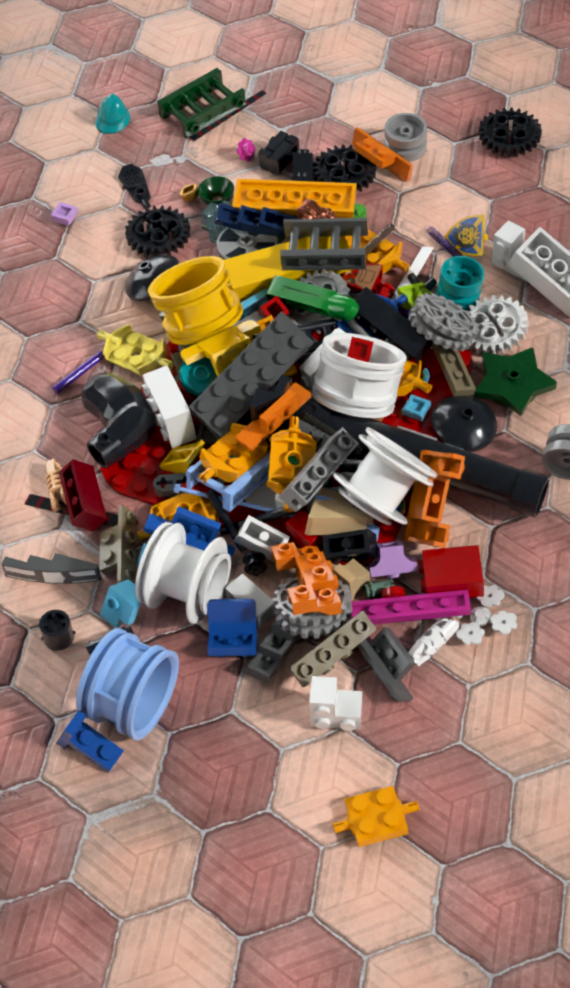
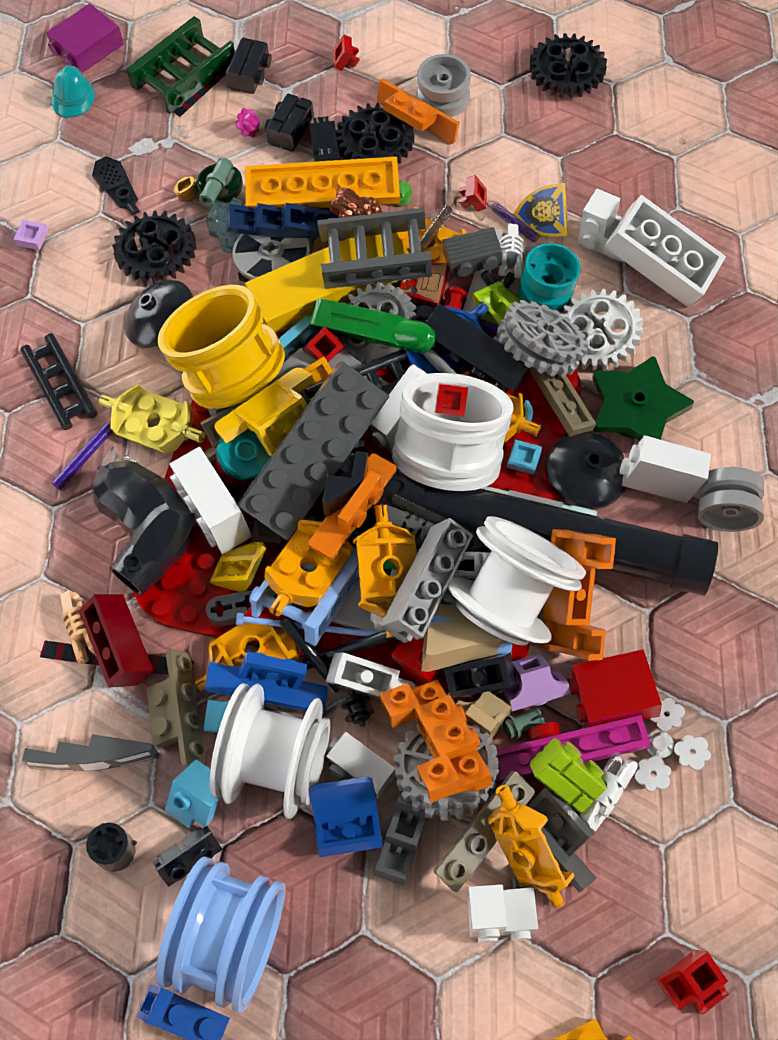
camera: 10 degrees left, 10 degrees up
none -> black bar [20,333,97,430]
none -> magenta brick [46,3,124,73]
none -> sand green pin [199,157,233,207]
none -> black brick [226,37,272,94]
none -> red tile [333,34,360,71]
none -> dark grey brick [443,227,502,278]
none -> red tile [458,174,487,212]
none -> light orange plate [487,785,575,908]
none -> white hinge [498,224,523,278]
none -> lime brick [530,738,606,813]
none -> white brick [620,435,711,503]
none -> red brick [656,950,729,1015]

